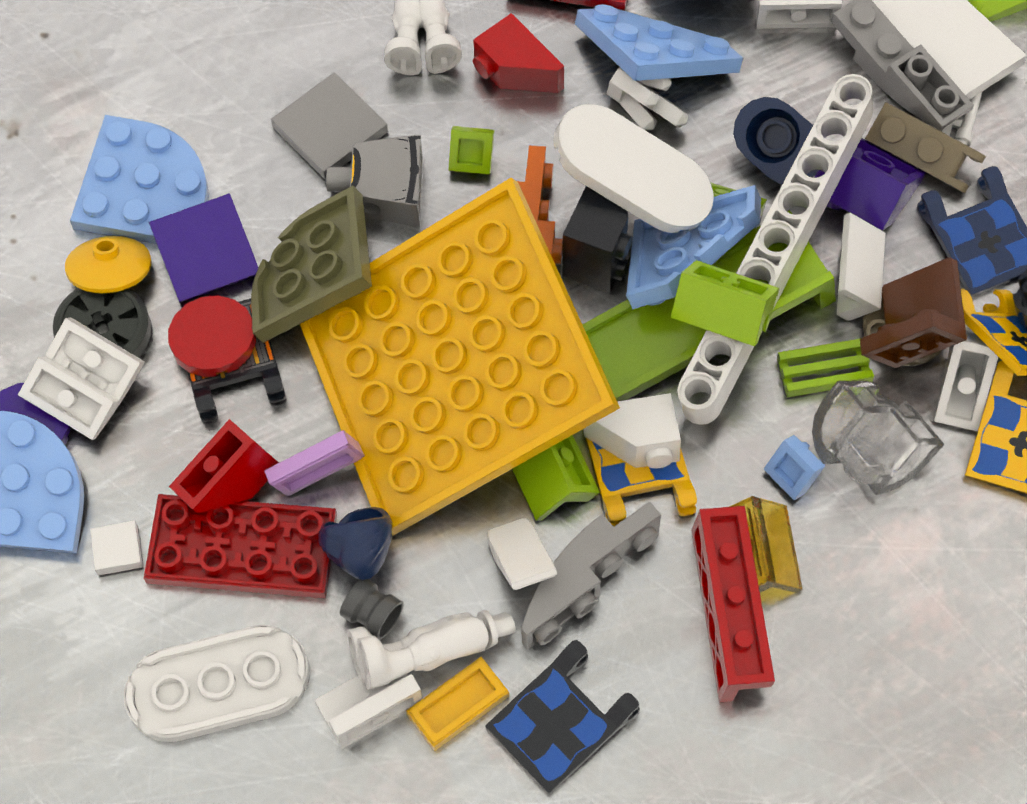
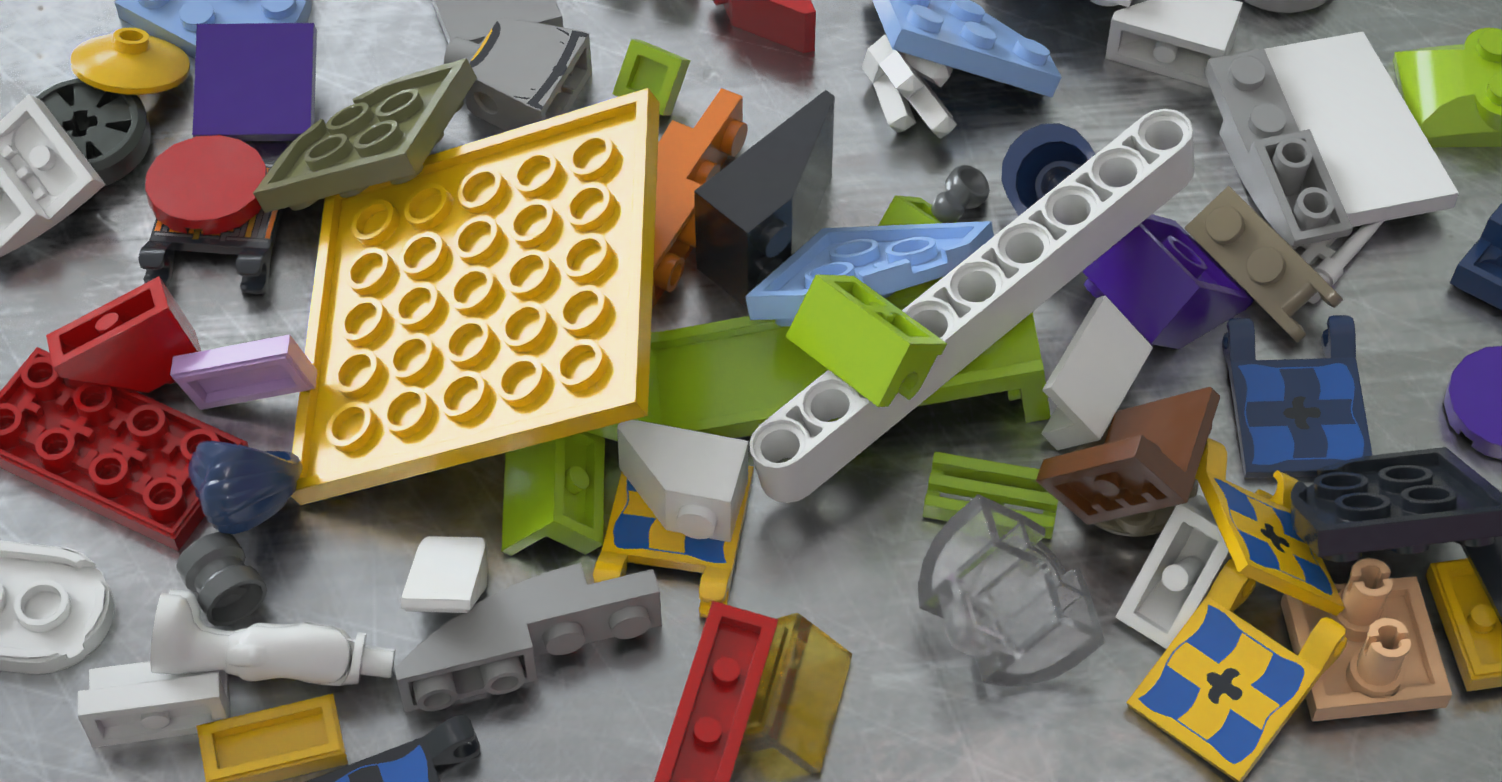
camera: 20 degrees right, 10 degrees down
white tile [553,104,714,233] -> none
light blue tile [764,435,826,500] -> none
none -> dark grey piece [931,165,990,223]

